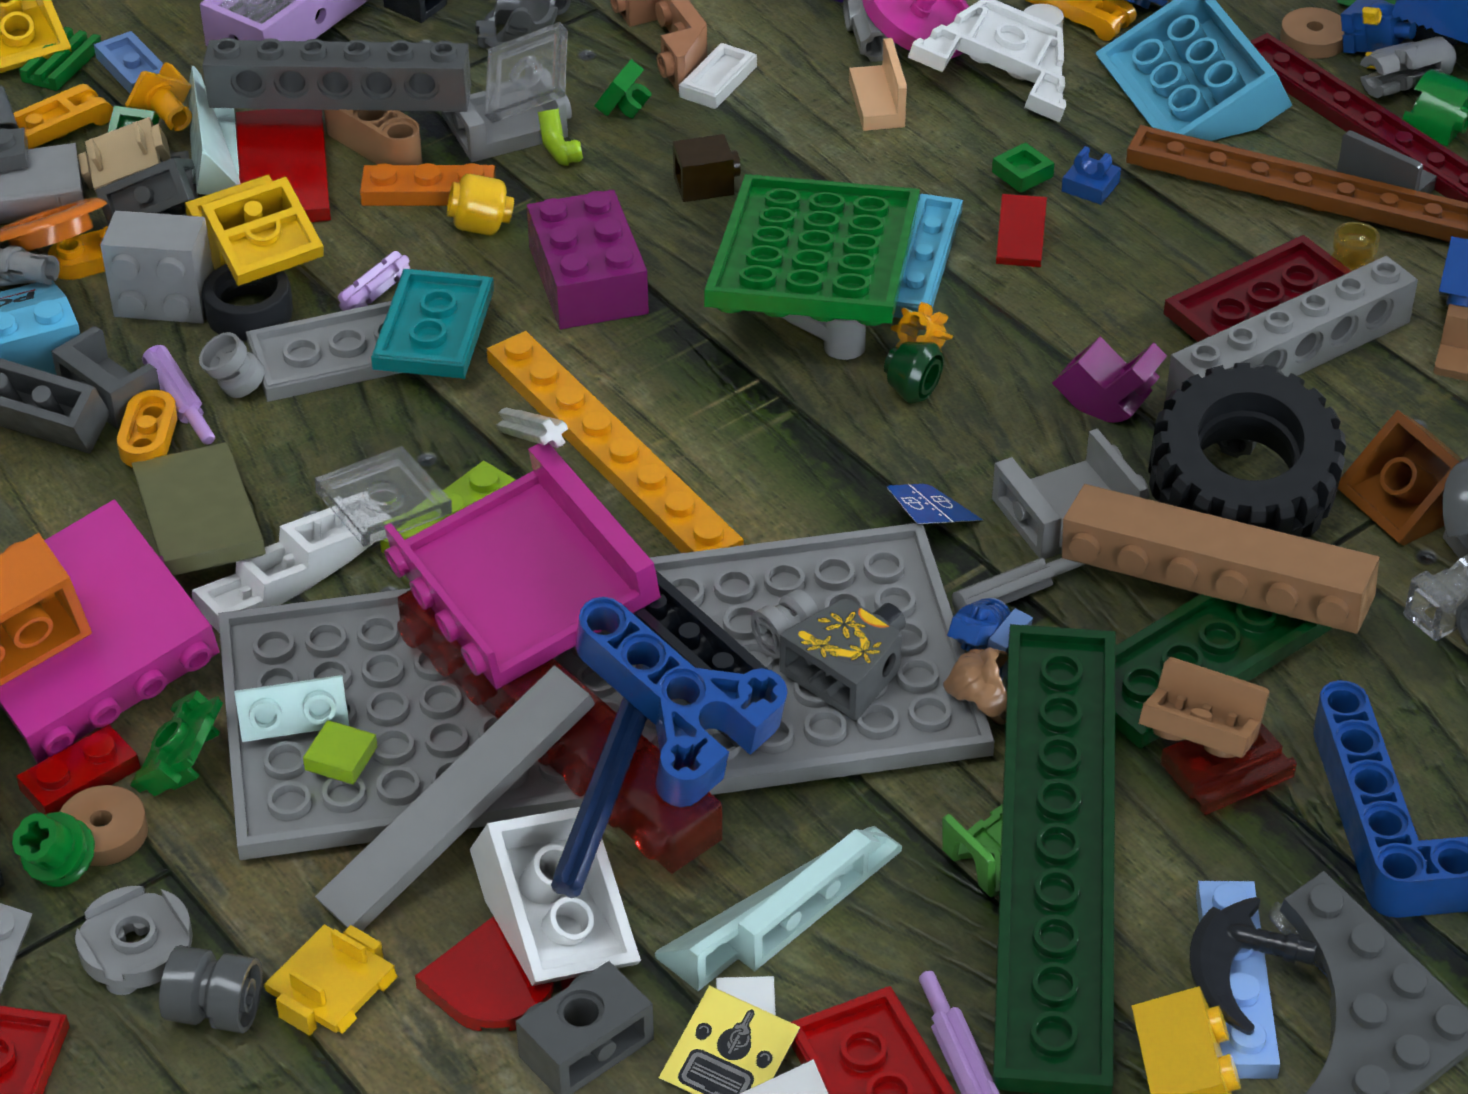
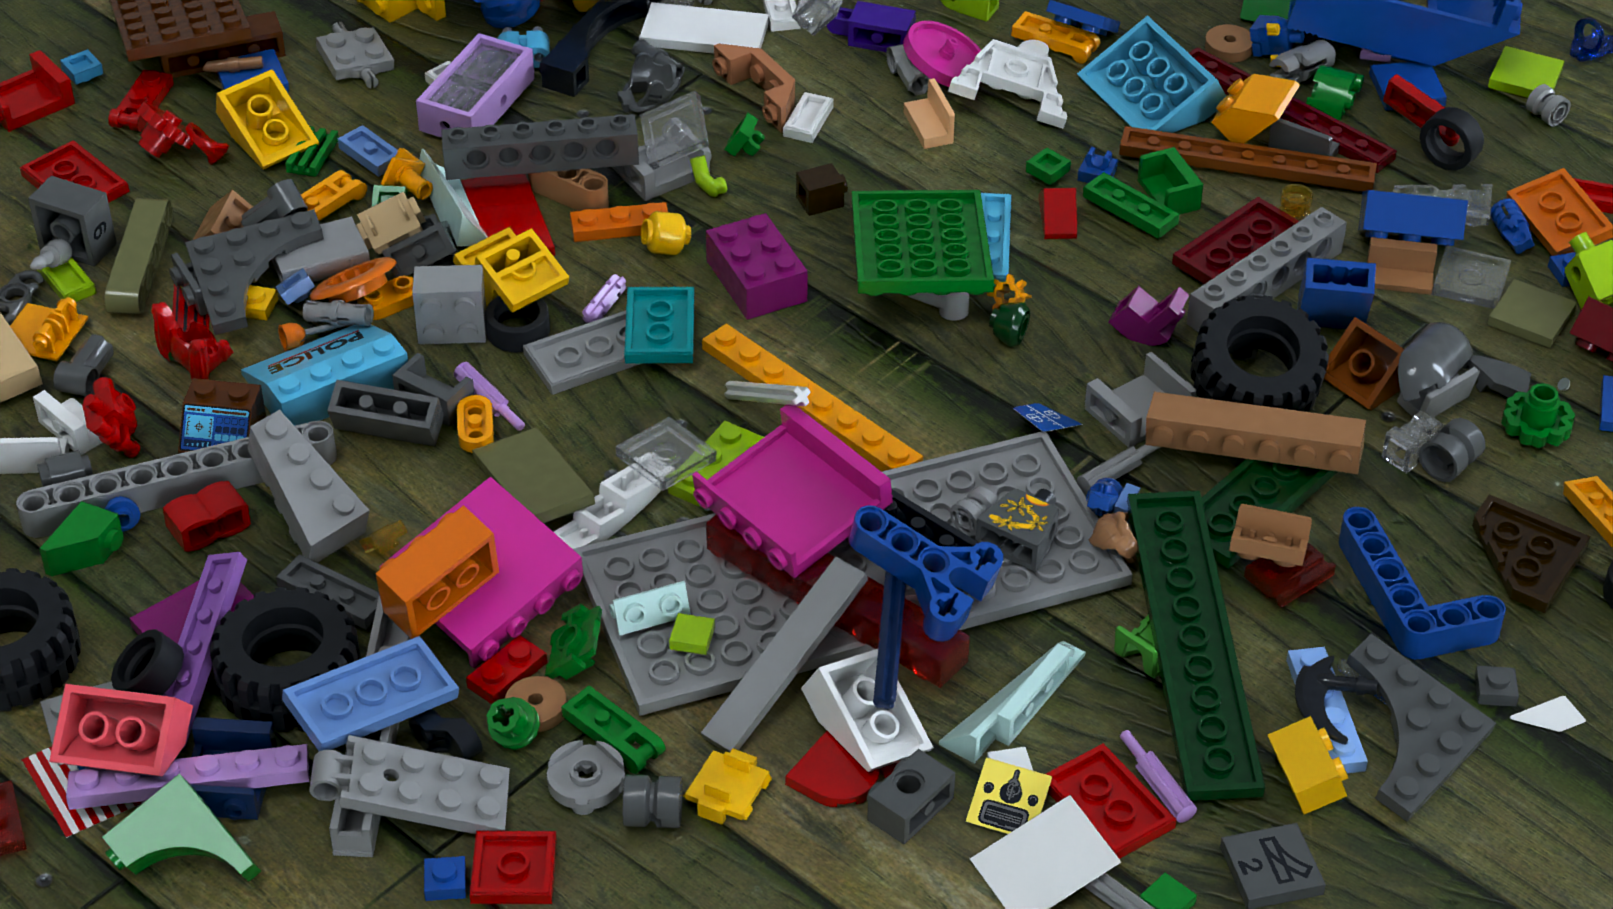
camera: 10 degrees left, 0 degrees up
light grey wheel [199,332,265,398] -> none
none -> green plate [561,685,666,774]
none -> green plate [1083,172,1180,239]
none -> green panel [1137,147,1204,215]
none -> light orange slope [1211,74,1300,144]
none -> blue brick [1297,258,1376,329]

